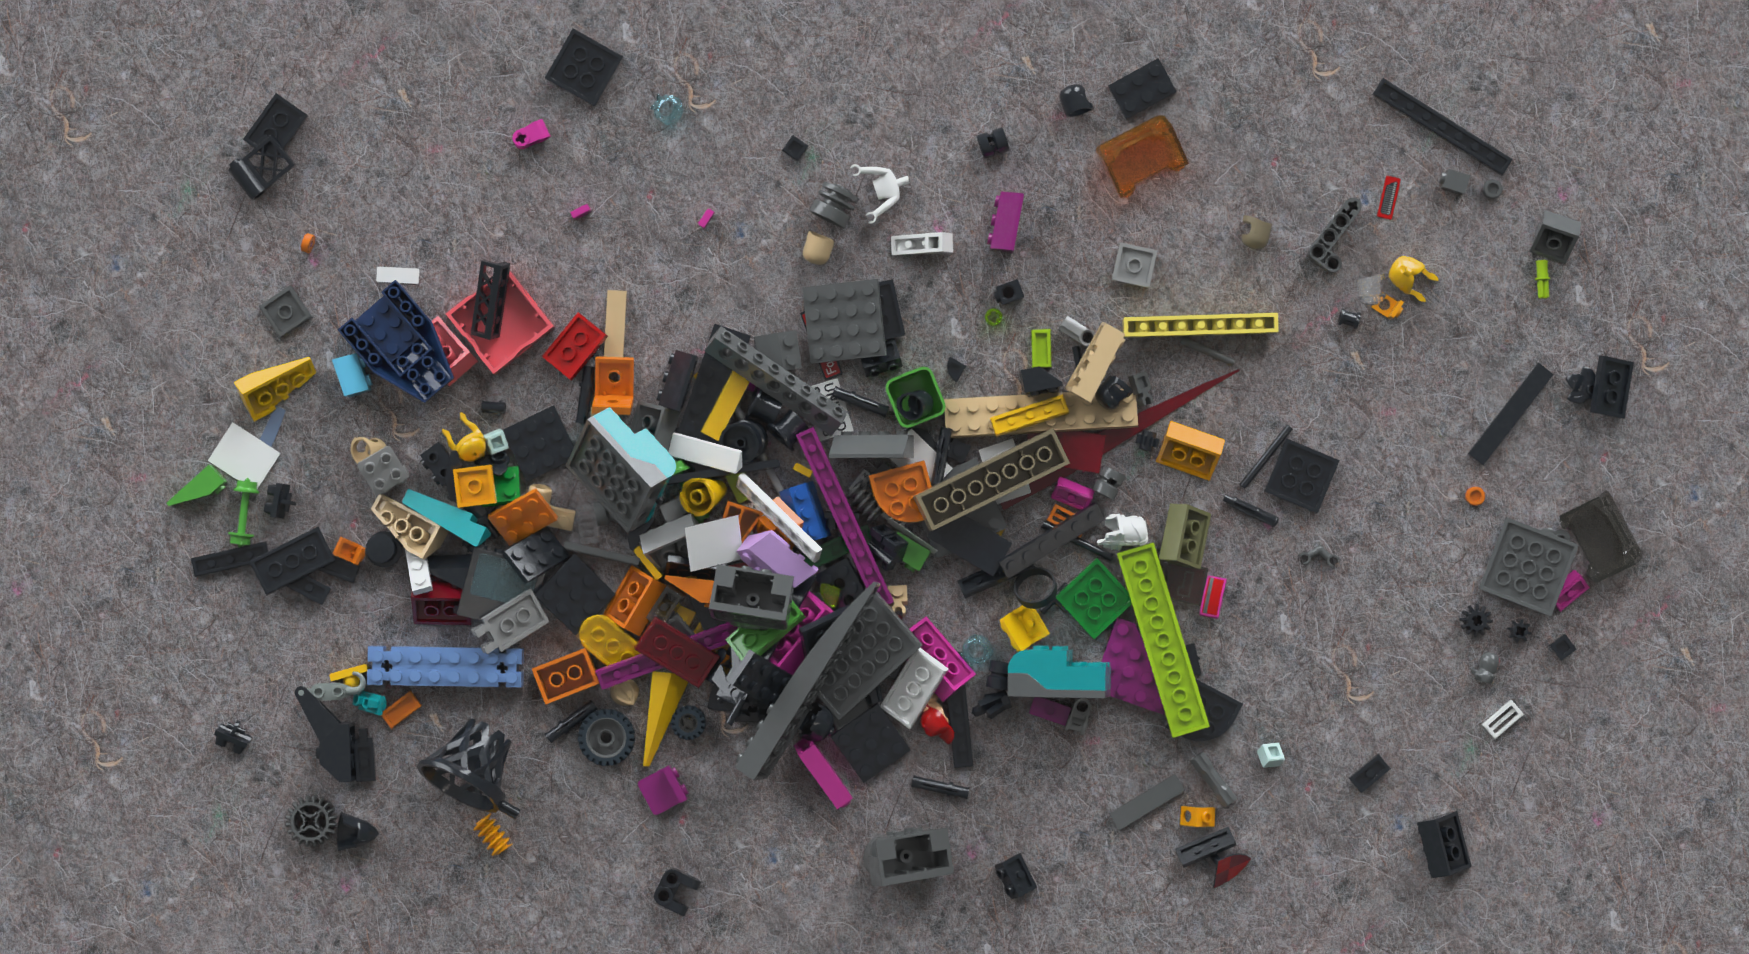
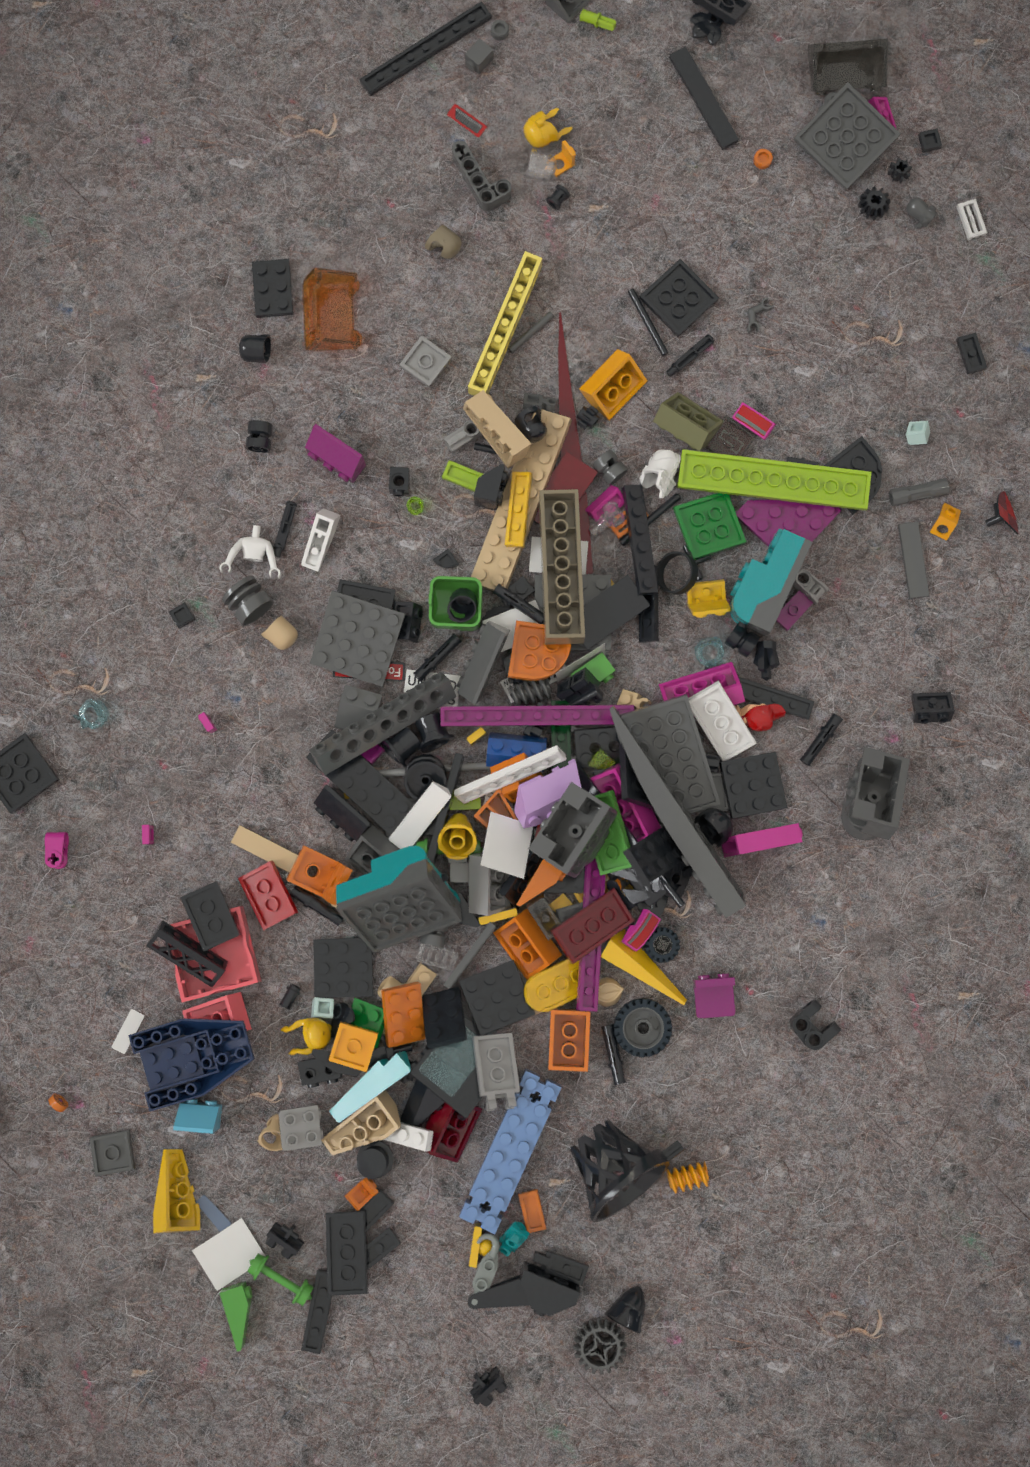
camera: 65 degrees left, 5 degrees down
yellow tile [701,371,749,441] -> none
black plate [1176,827,1237,868] -> none
none -> black plate [180,881,241,951]
none -> black piece [274,501,297,558]
none -> clear pin [589,502,625,537]
none -> slope [622,909,661,952]

